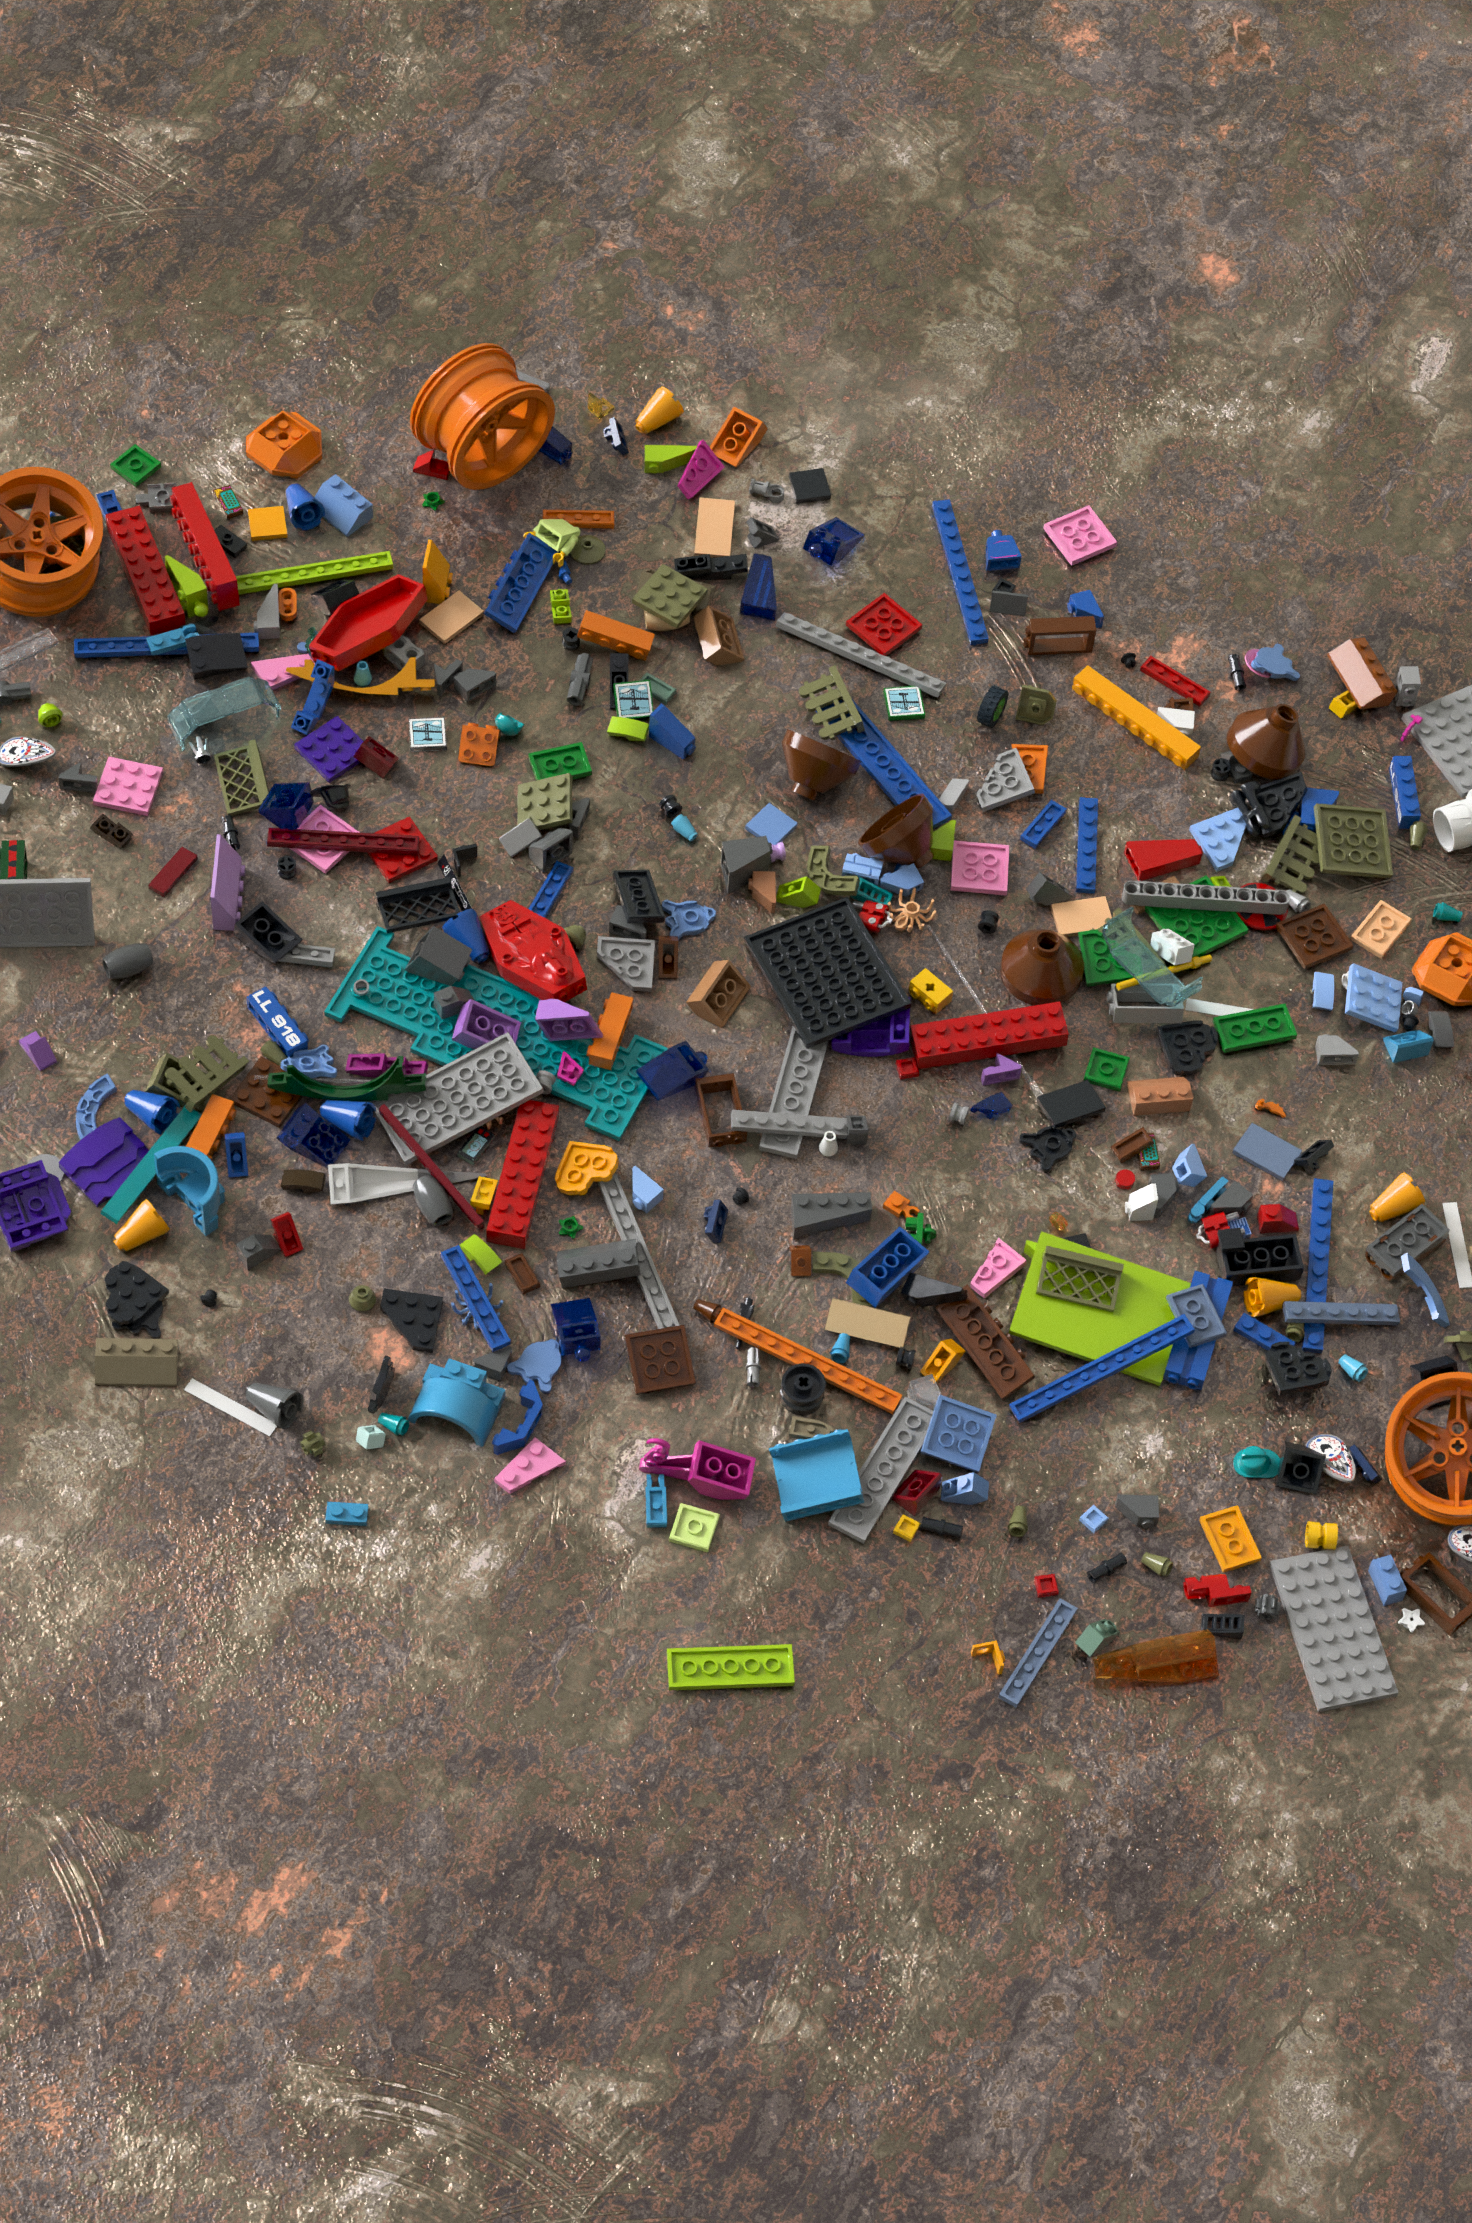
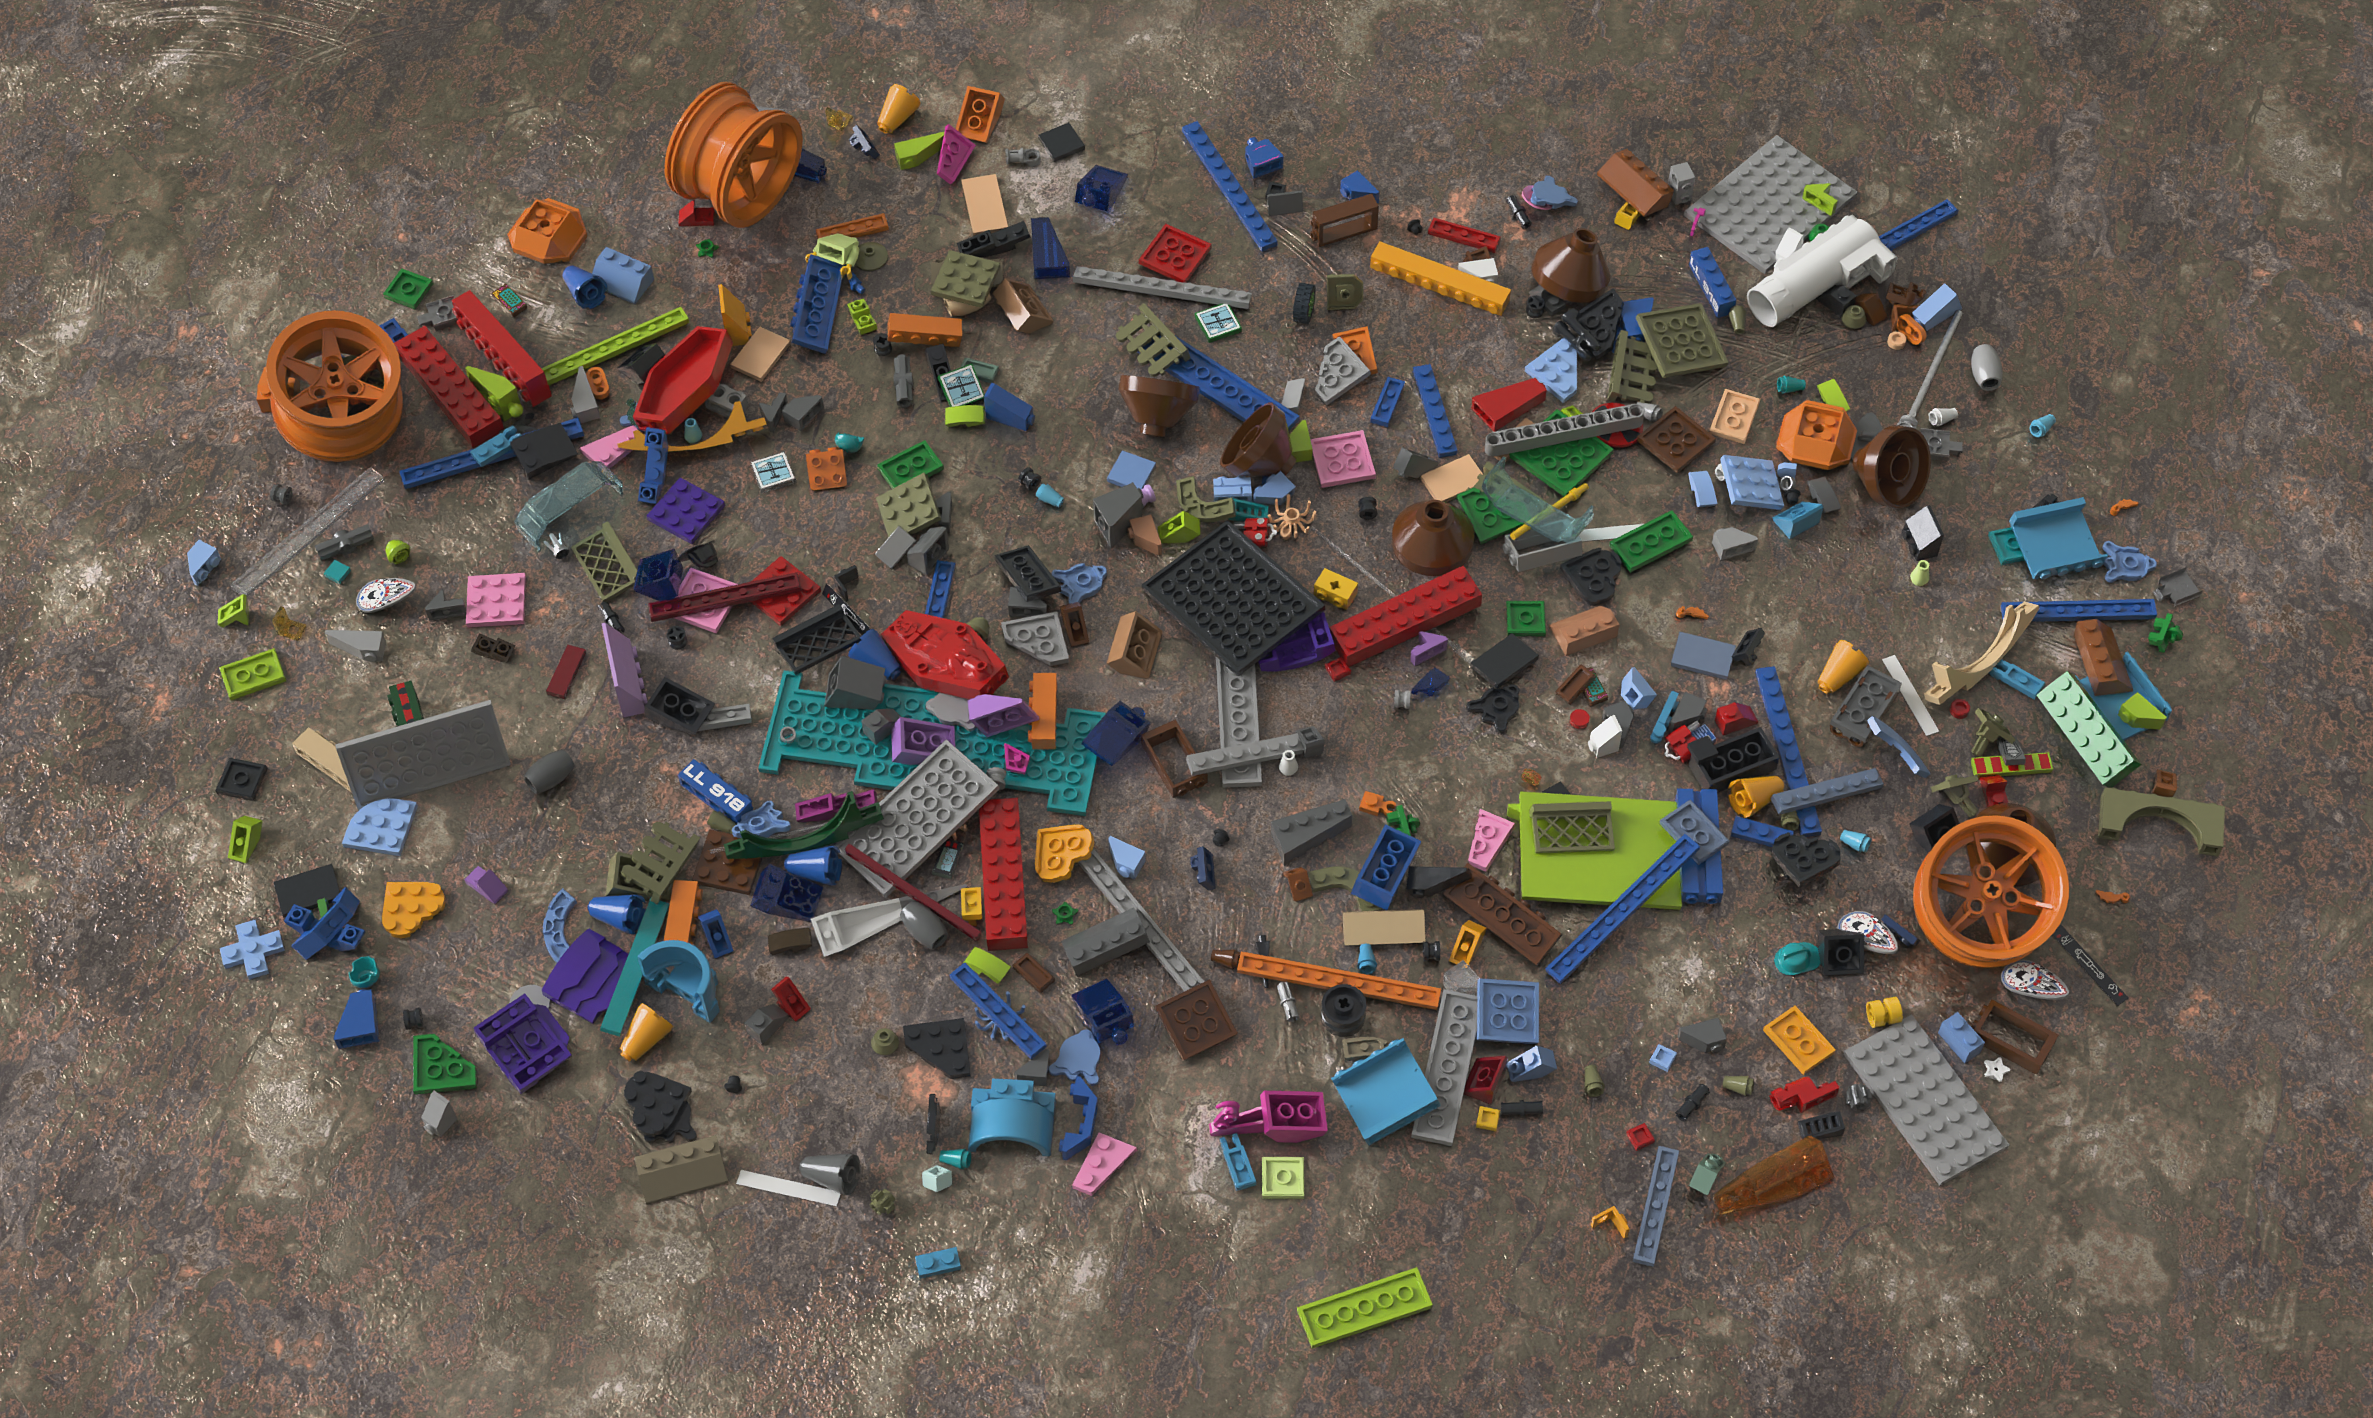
camera: 10 degrees left, 0 degrees up
black plate [214,525,247,557] -> none
light orange tile [248,506,287,541] -> none
dark red slope [353,736,399,778] -> none
dark grey slope [746,517,779,548] -> none
bright pink plate [1043,505,1117,566] -> none
white brick [1150,929,1194,965] -> none
none -> light grey tile [926,693,976,731]

